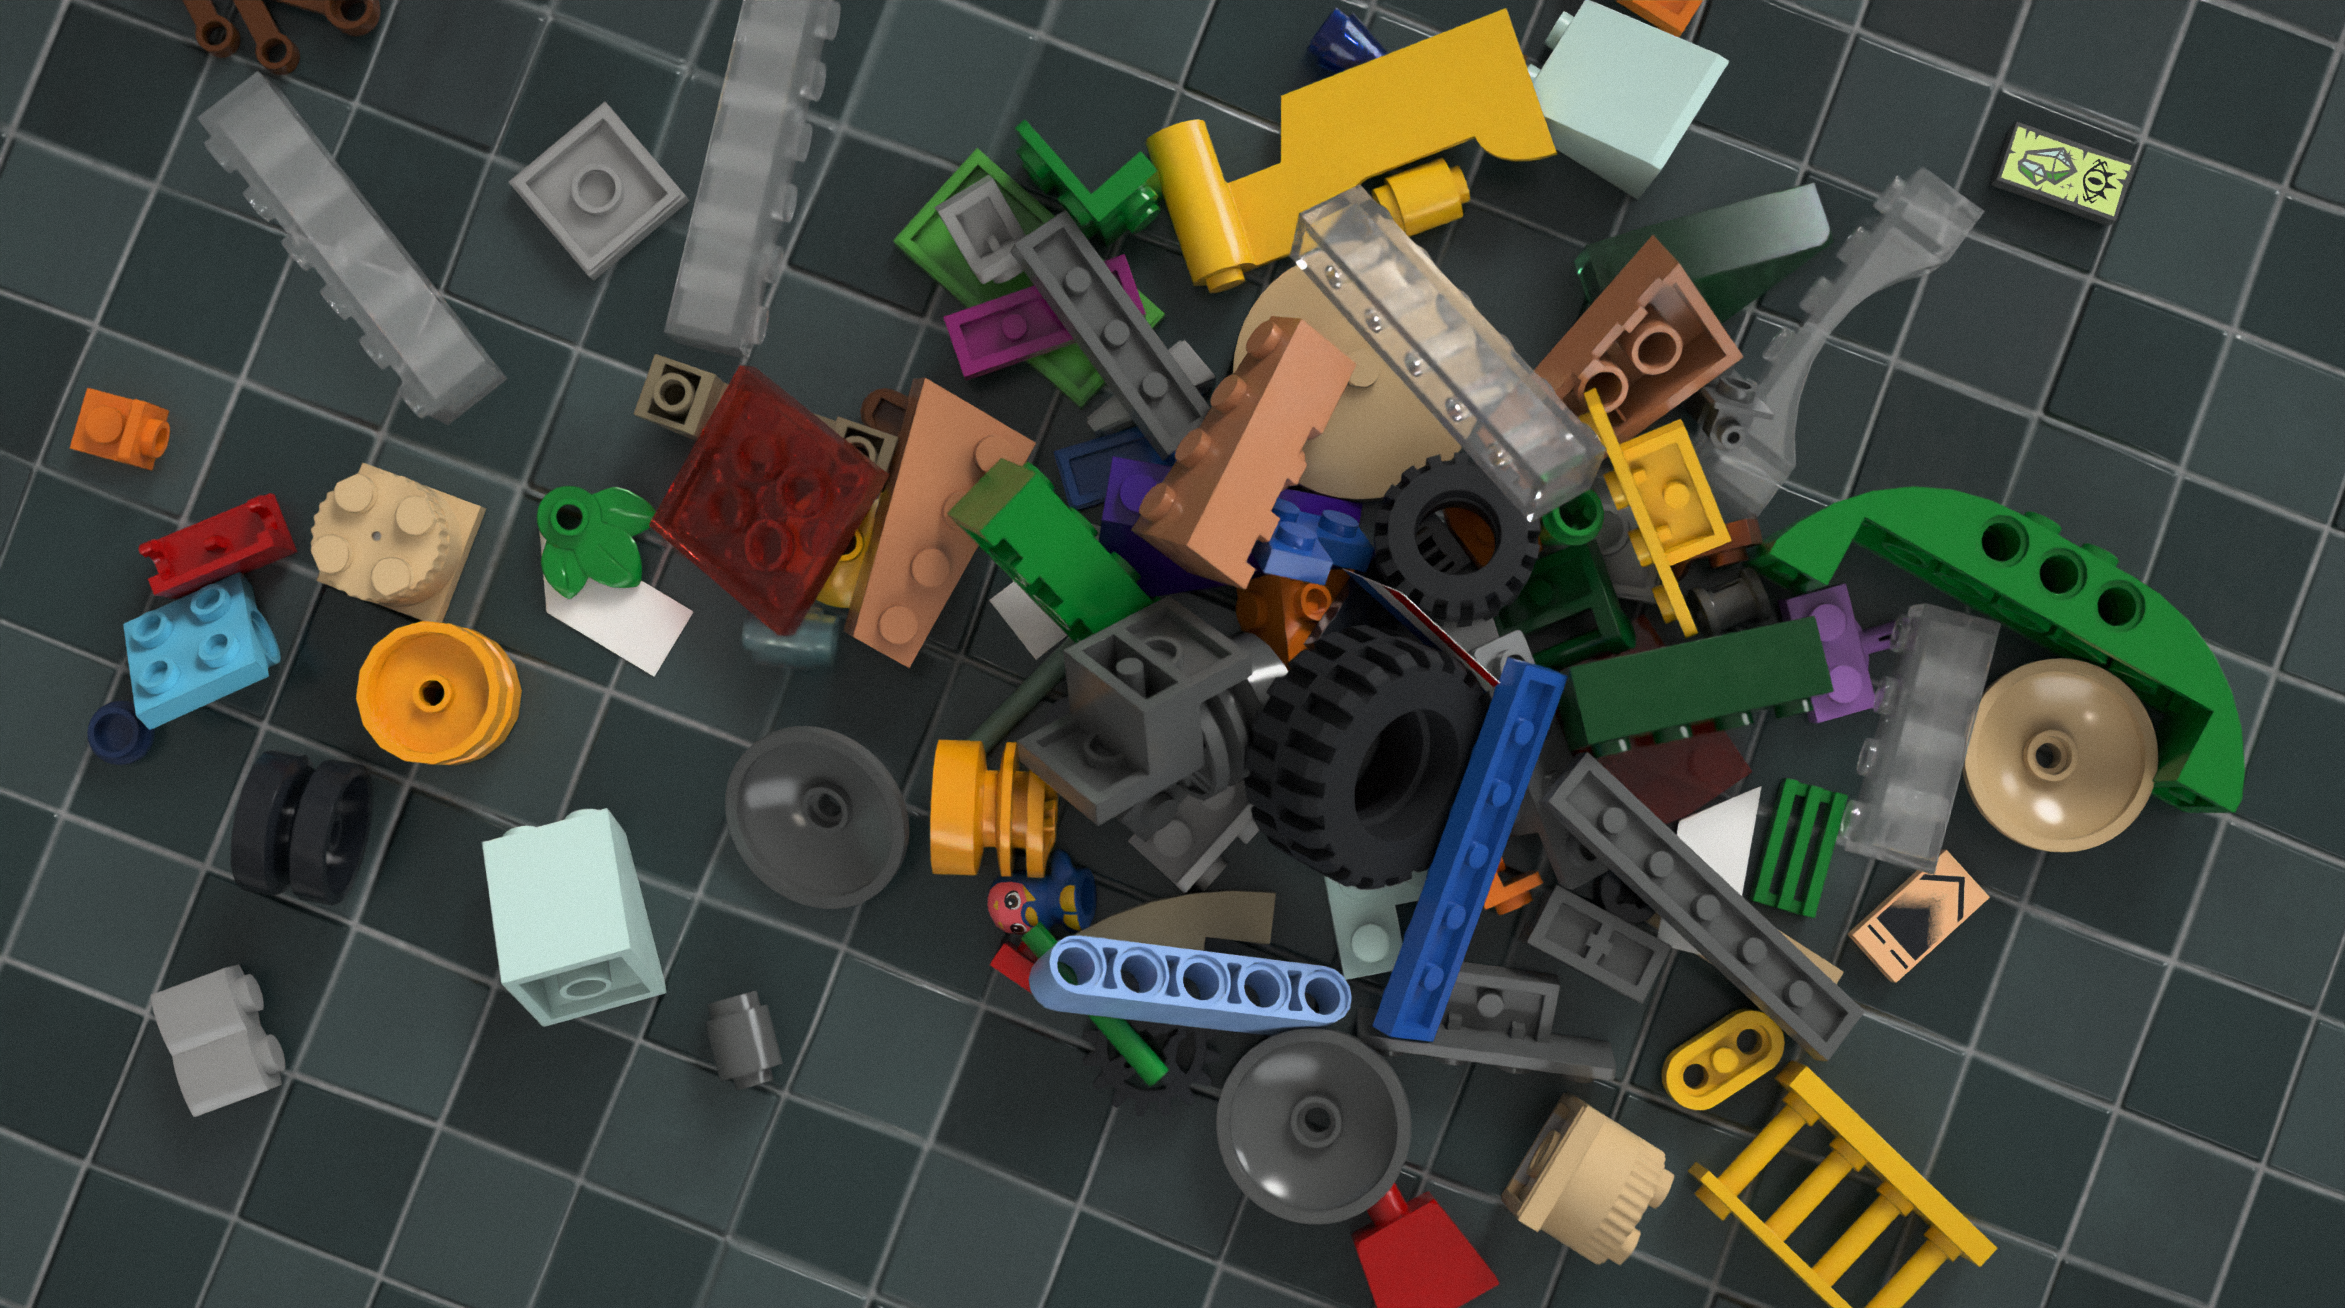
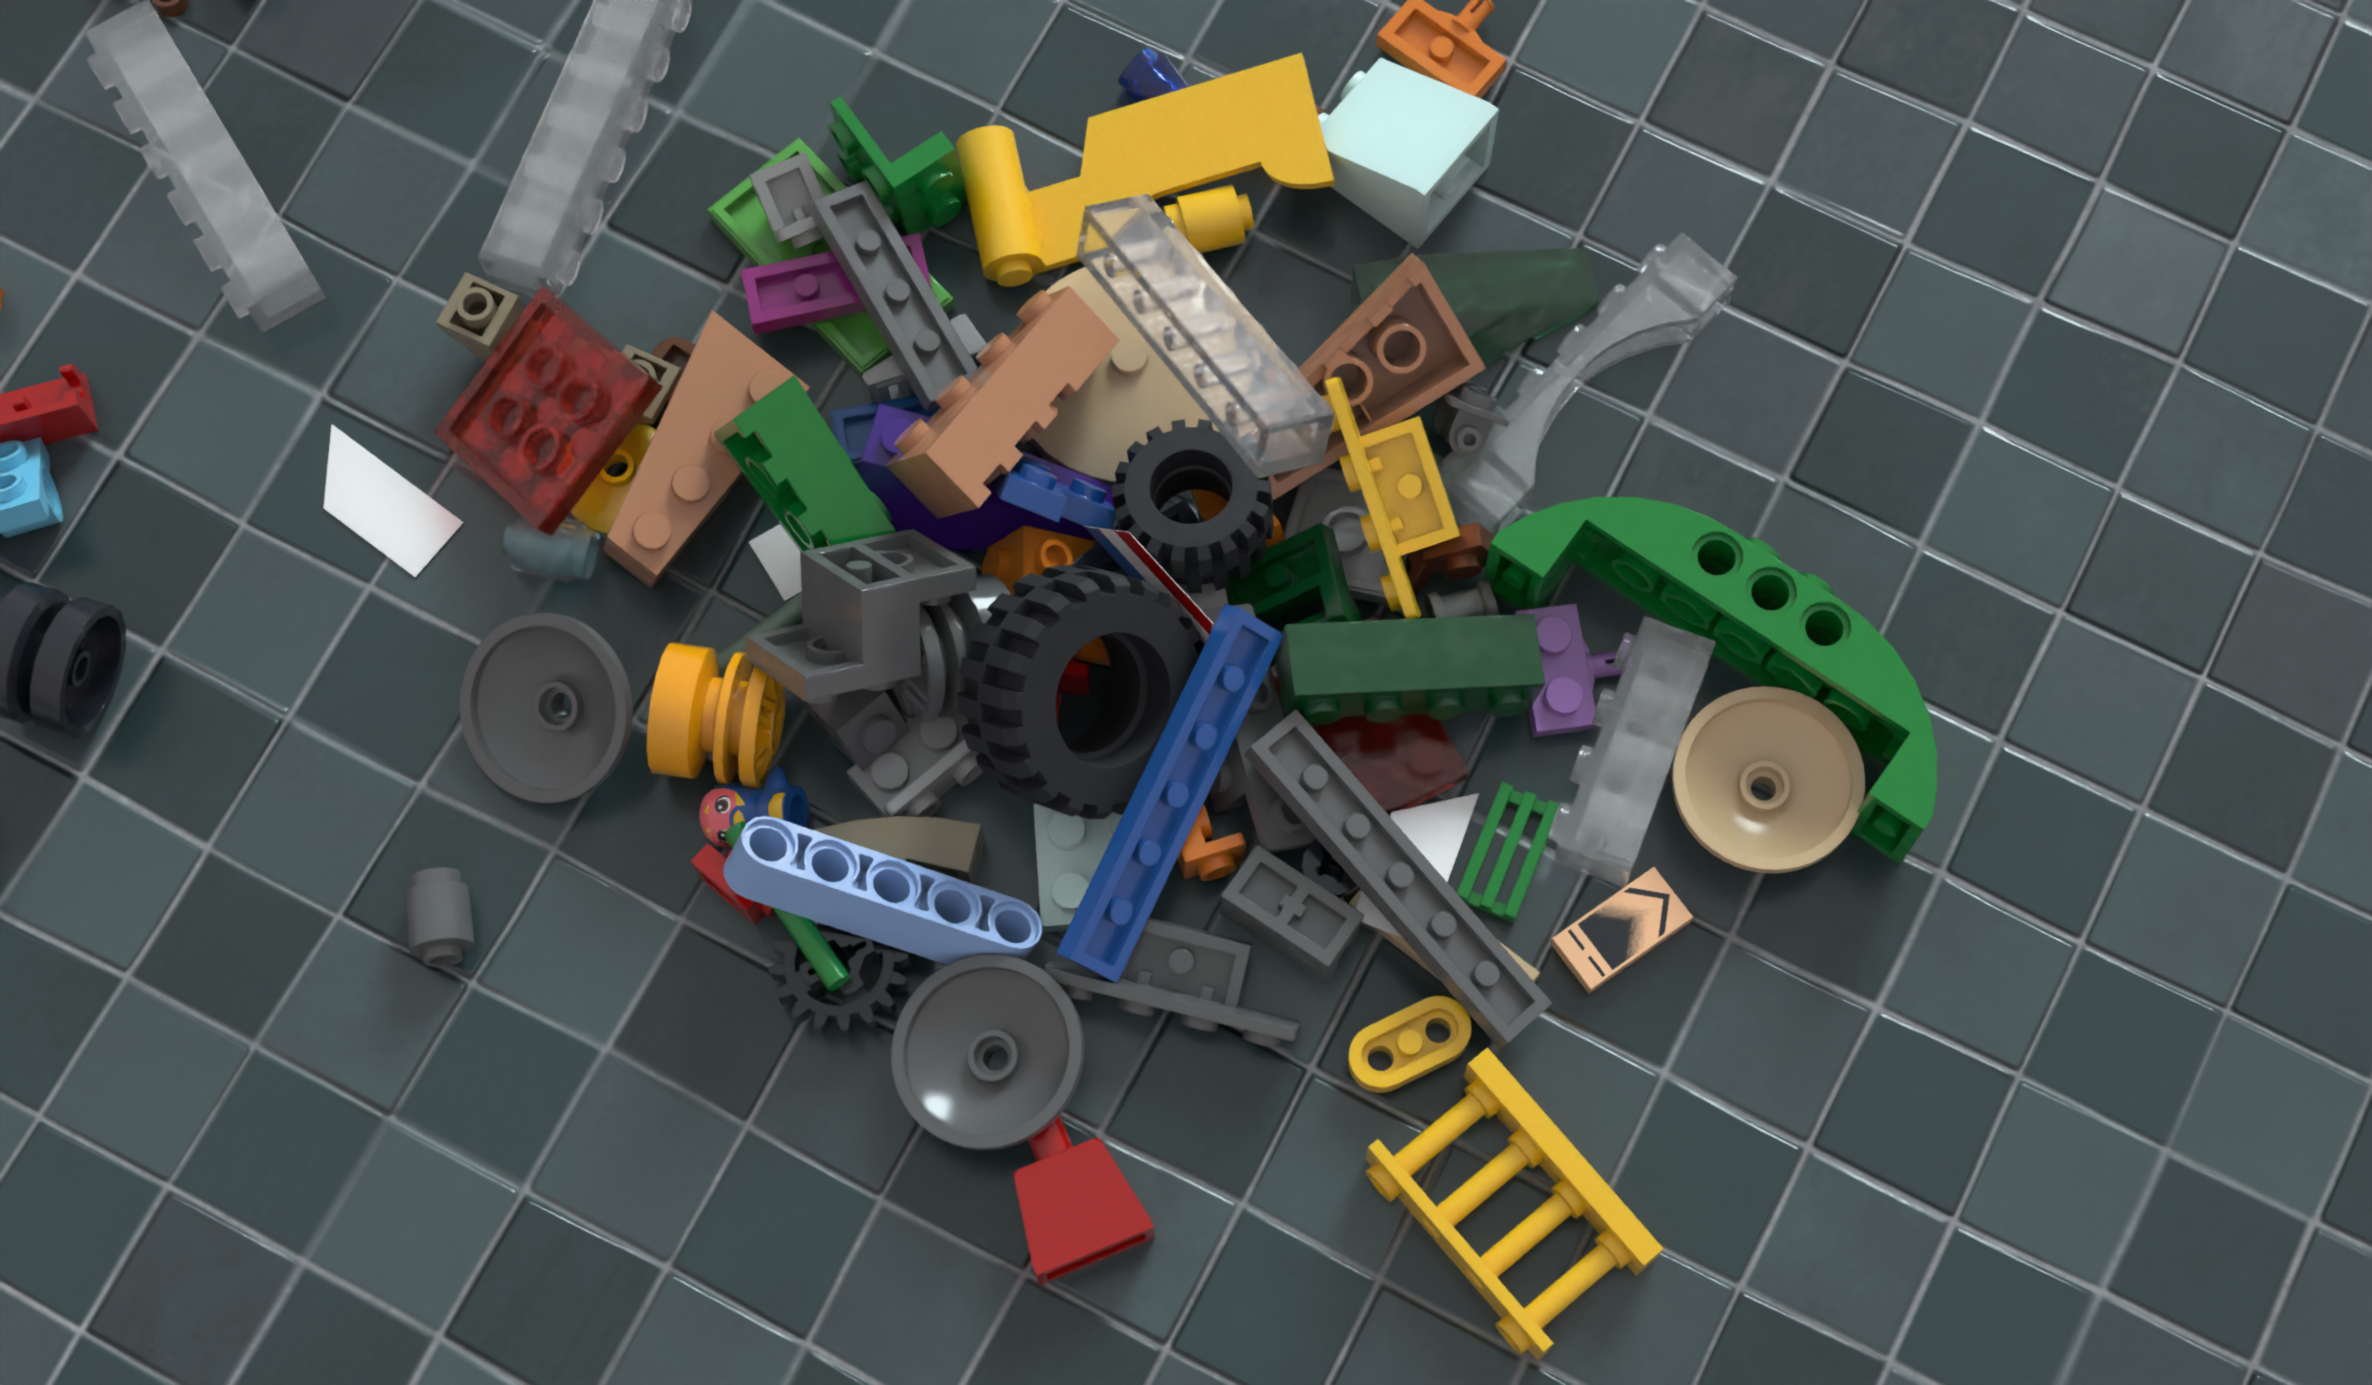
camera: 10 degrees right, 15 degrees down
tan piece [311,462,486,623] -> none
light orange wheel [356,621,522,766] -> none
light aqua slope [482,808,667,1027] -> none
light grey tile [509,102,690,281] -> none
green plate [537,486,658,599] -> none
tan piece [1501,1091,1674,1265] -> none
green cone [1534,481,1604,546] -> none
tile [1990,121,2136,226] -> none

